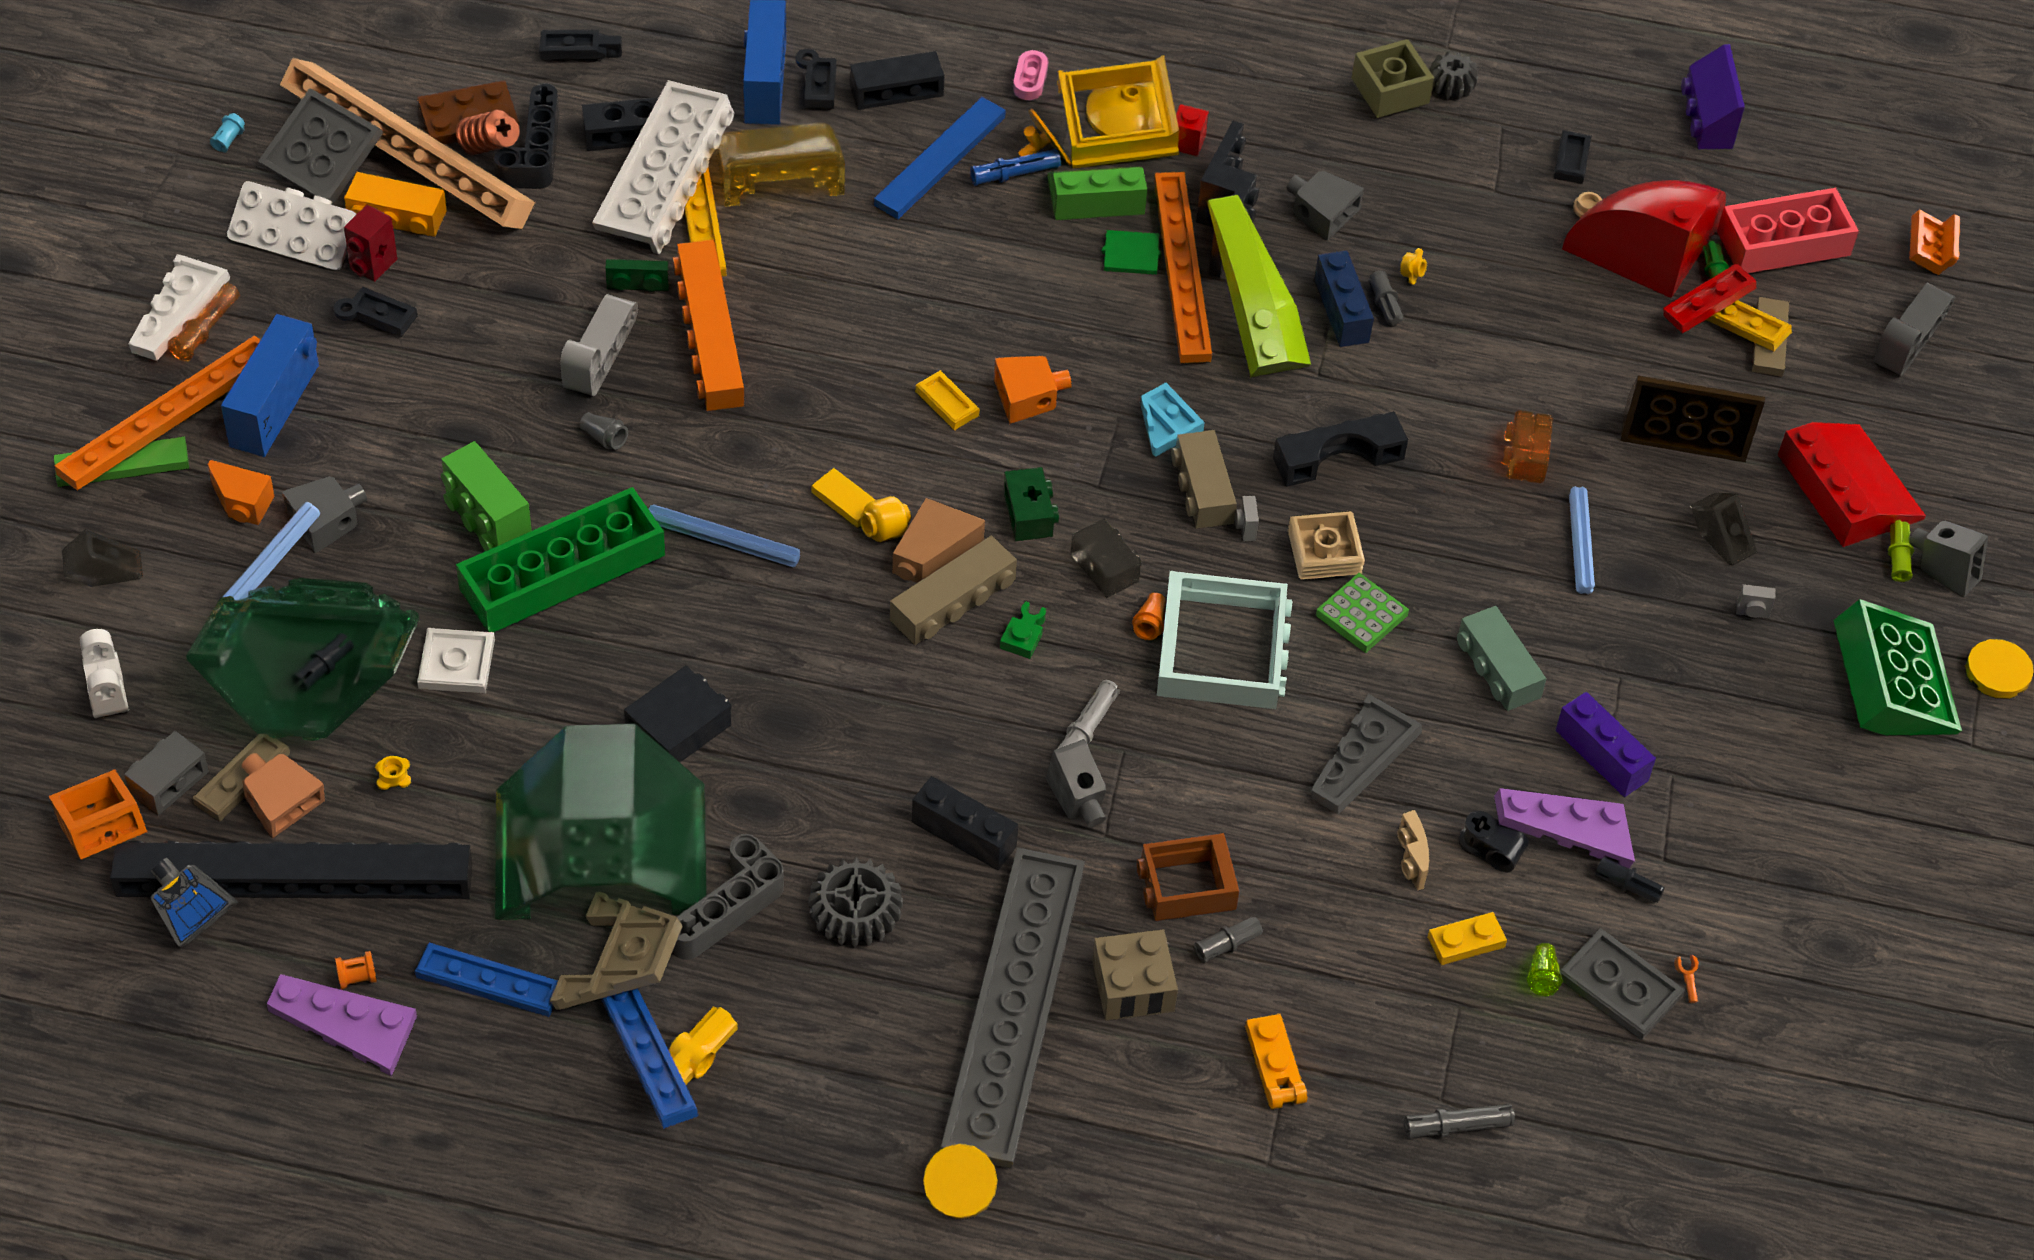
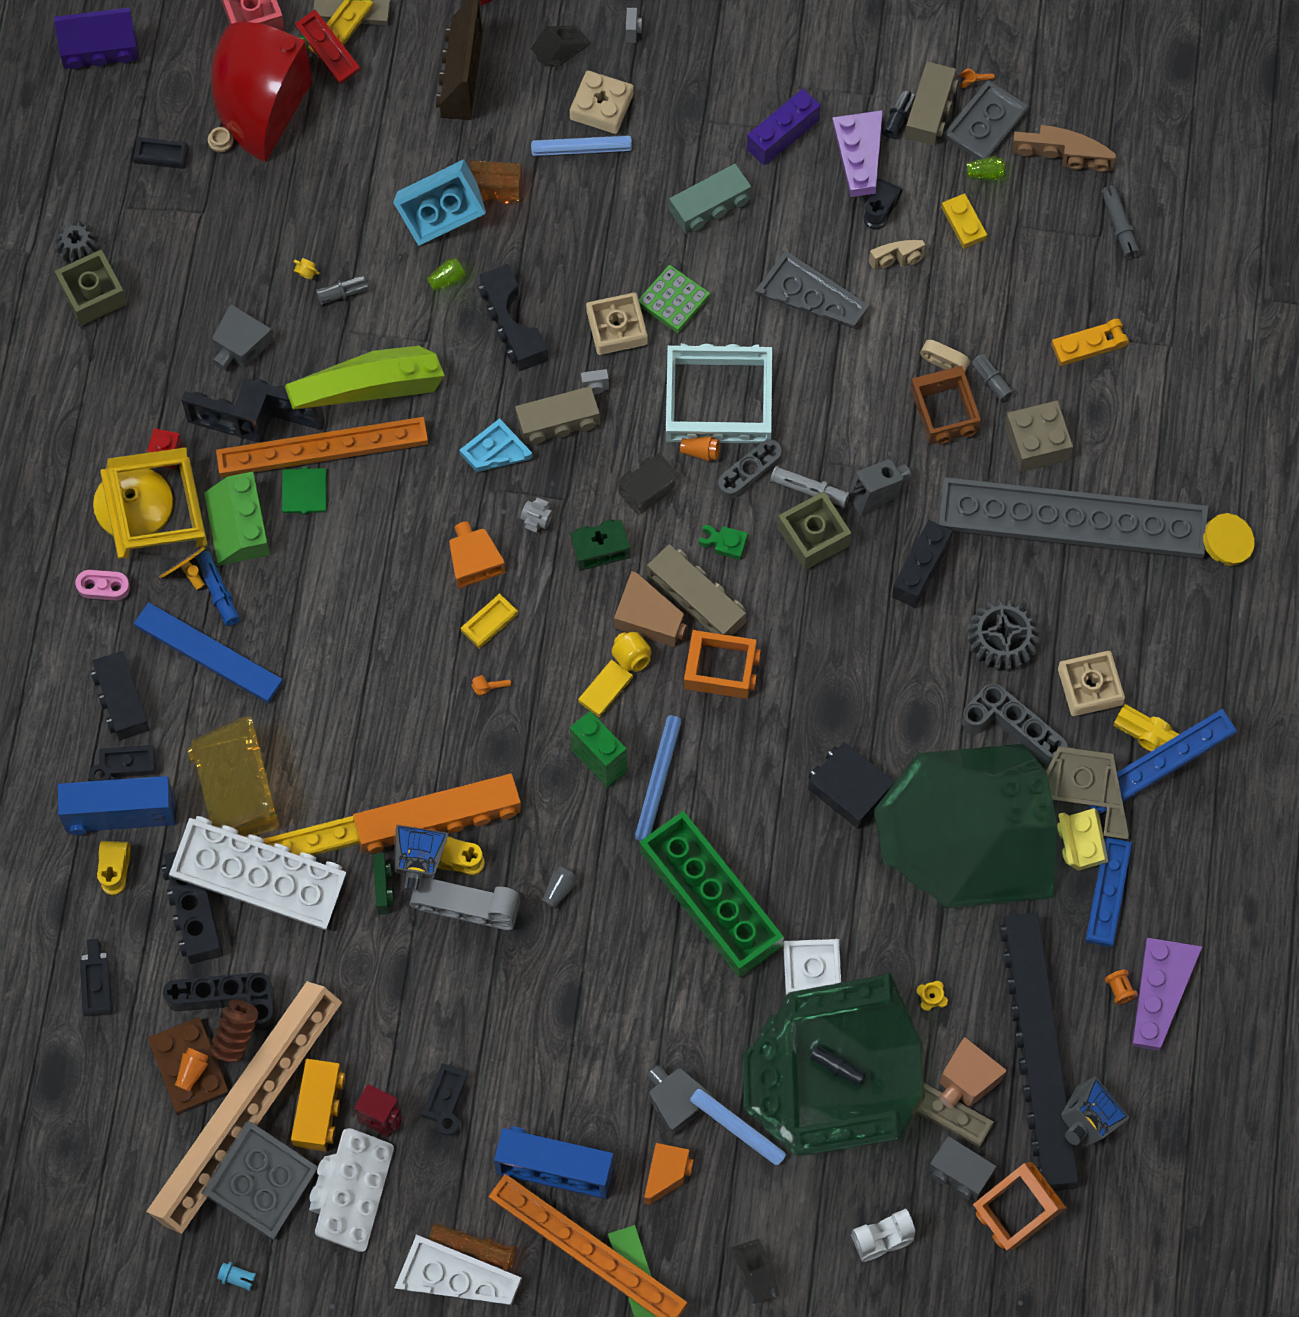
camera: 90 degrees left, 15 degrees up
bright green brick [441,441,532,551] -> none
dark blue brick [1314,250,1374,347] -> none
none -> yellow piece [97,841,131,896]
none -> orange cone [175,1048,209,1092]
none -> medium azure slope [393,159,486,246]
none -> torso [395,825,448,892]
none -> clear neon green cone [426,257,466,291]
none -> yellow piece [437,836,485,875]
none -> orange hand [471,675,511,696]
none -> light grey gear [521,497,553,532]
none -> tan brick [570,71,634,134]
none -> green brick [570,711,628,788]
none -> orange window [684,630,761,699]
none -> dark grey beam [718,440,782,498]
none -> olive brick [778,491,852,570]
none -> dark tan brick [905,62,959,146]
none -> tan beam [920,340,970,373]
none -> medium nougat slope [1012,125,1116,172]
none -> light yellow bracket [1057,808,1109,871]
none -> tan brick [1058,651,1125,716]

